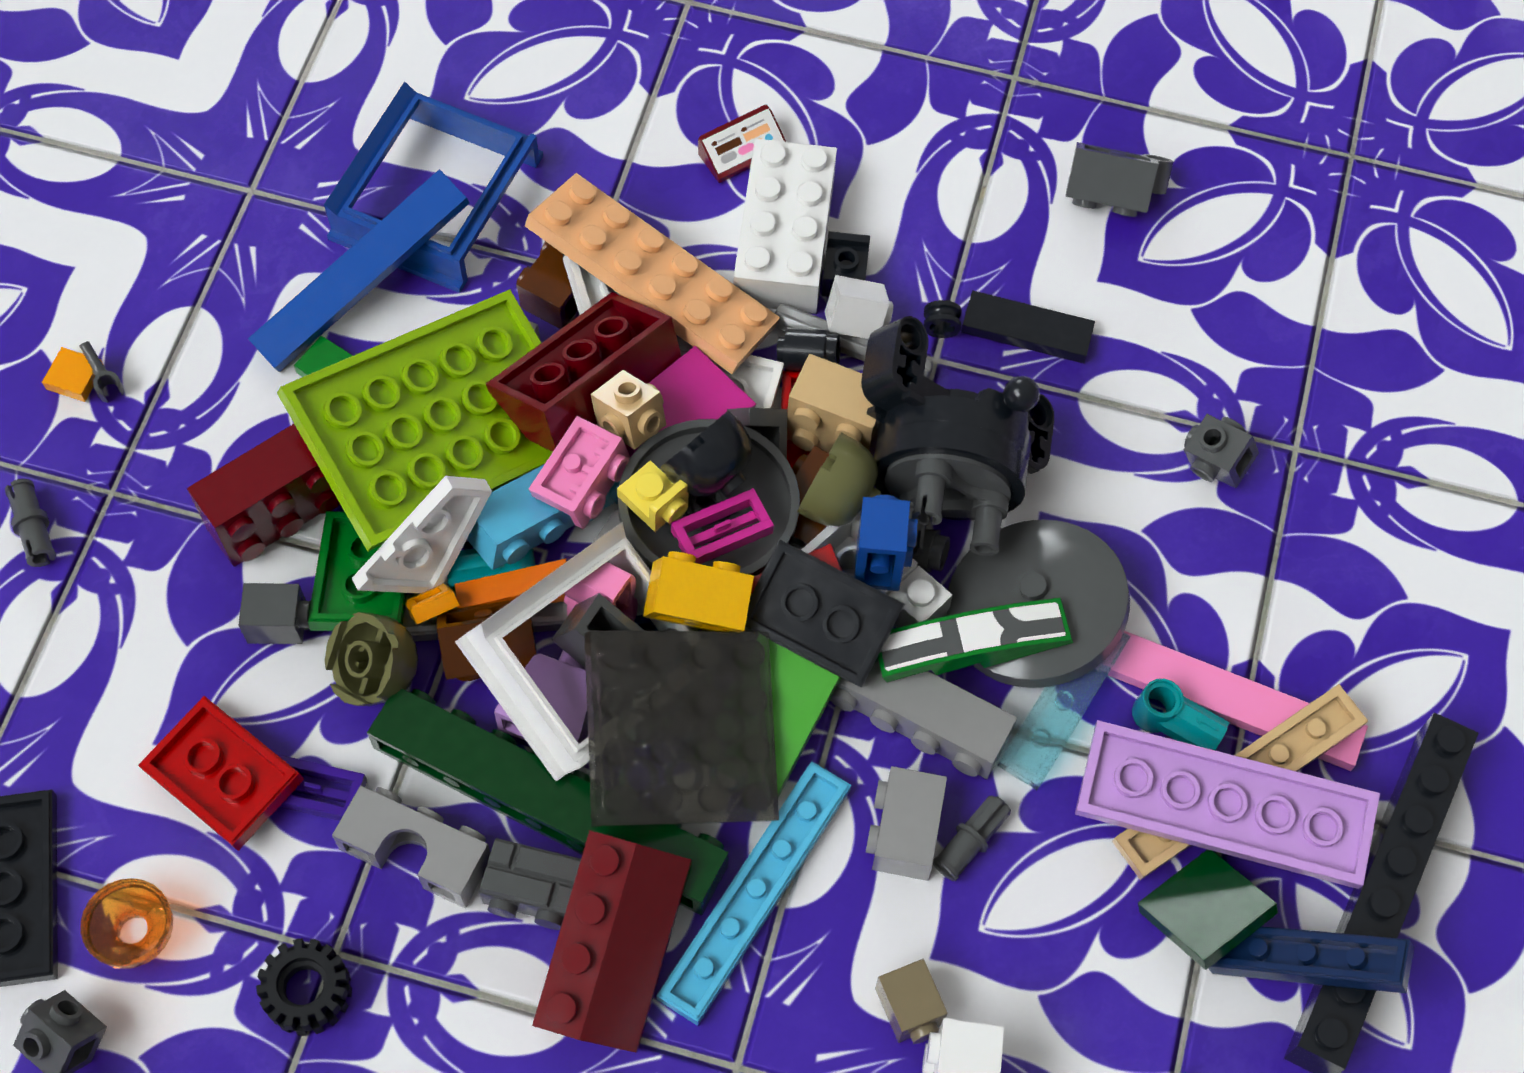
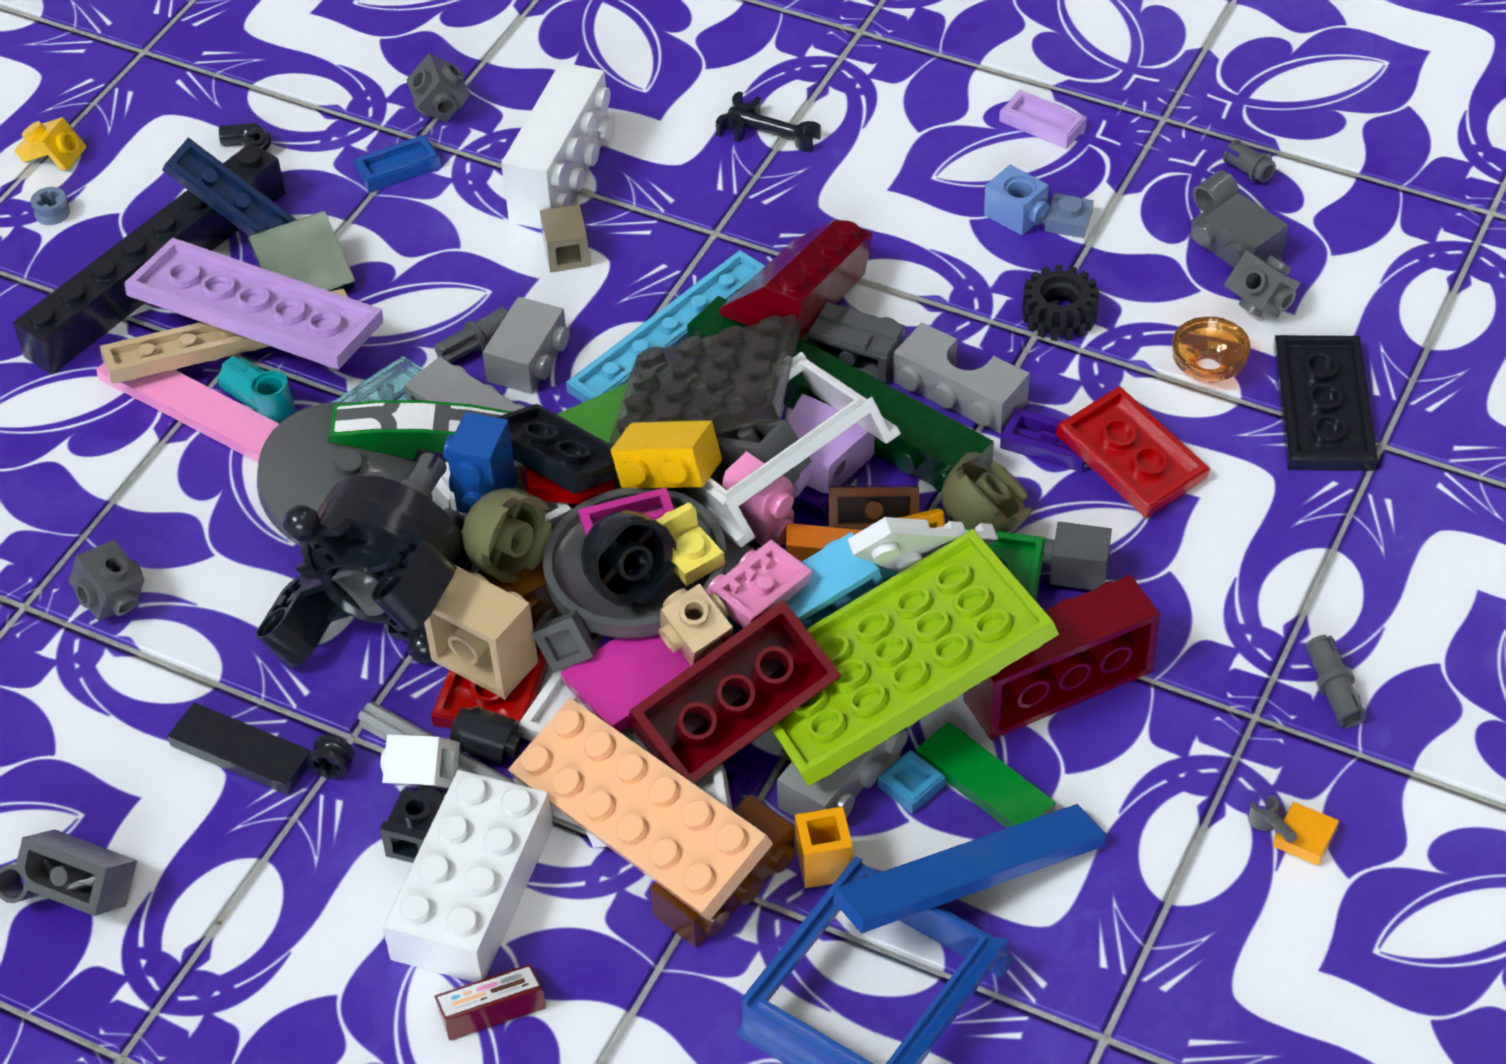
camera: 165 degrees left, 15 degrees down
none -> light orange brick [795,806,853,888]

